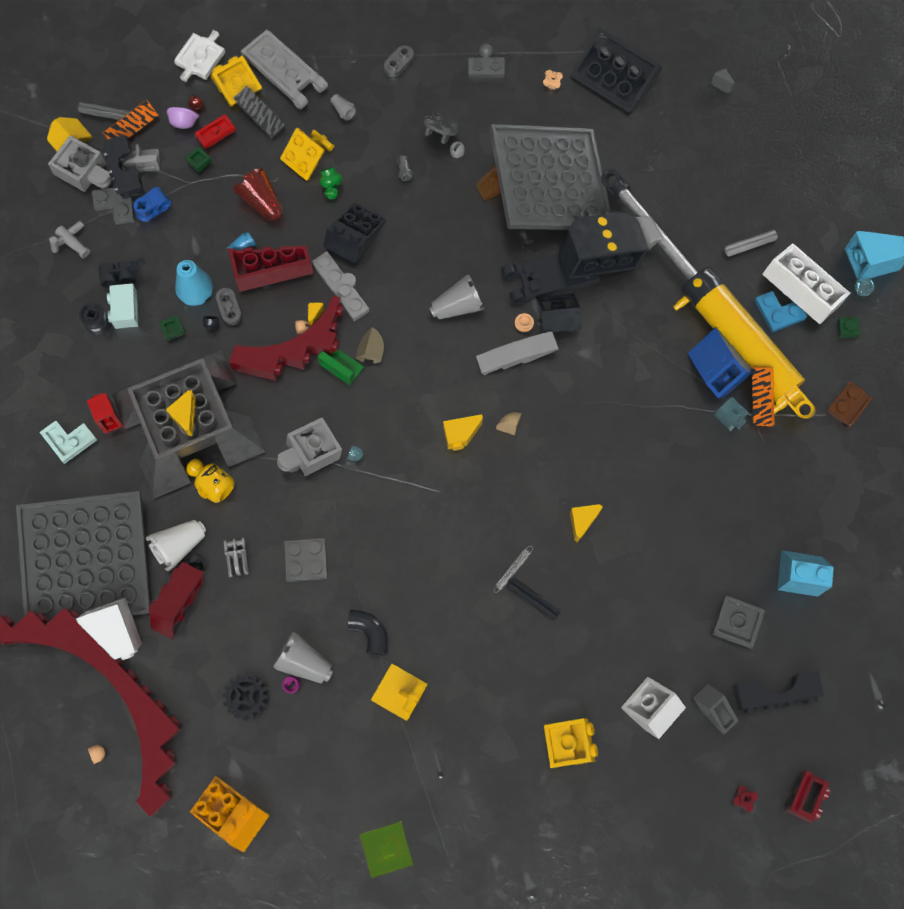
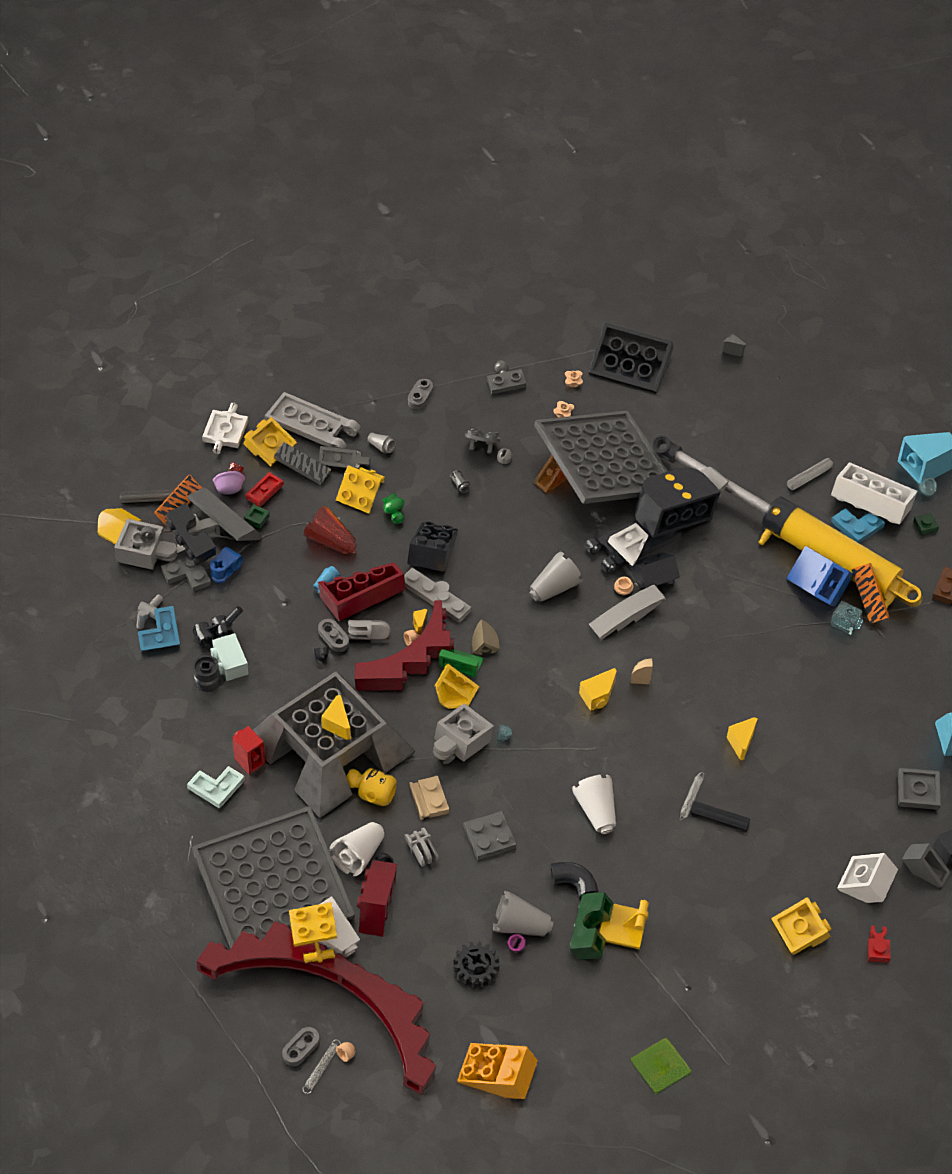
camera: 15 degrees left, 20 degrees down
dark green plate [159,315,185,342] -> none
medium azure cone [175,260,214,306] -> none
none -> dark azure plate [138,606,180,651]
none -> dark grey slope [188,487,262,541]
none -> flat silver plate [282,1027,319,1066]
none -> yellow plate [289,902,338,963]
none -> white piece [303,1040,340,1093]
none -> dark grey hinge [319,446,371,469]
none -> light grey arm [348,620,391,640]
none -> tan plate [409,776,449,820]
none -> yellow slope [435,664,479,709]
none -> light nougat plate [554,401,574,418]
none -> dark green arch [570,892,614,960]
none -> white cone [572,775,616,834]
none -> white wing [608,523,649,566]
none -> red plate [867,925,891,963]

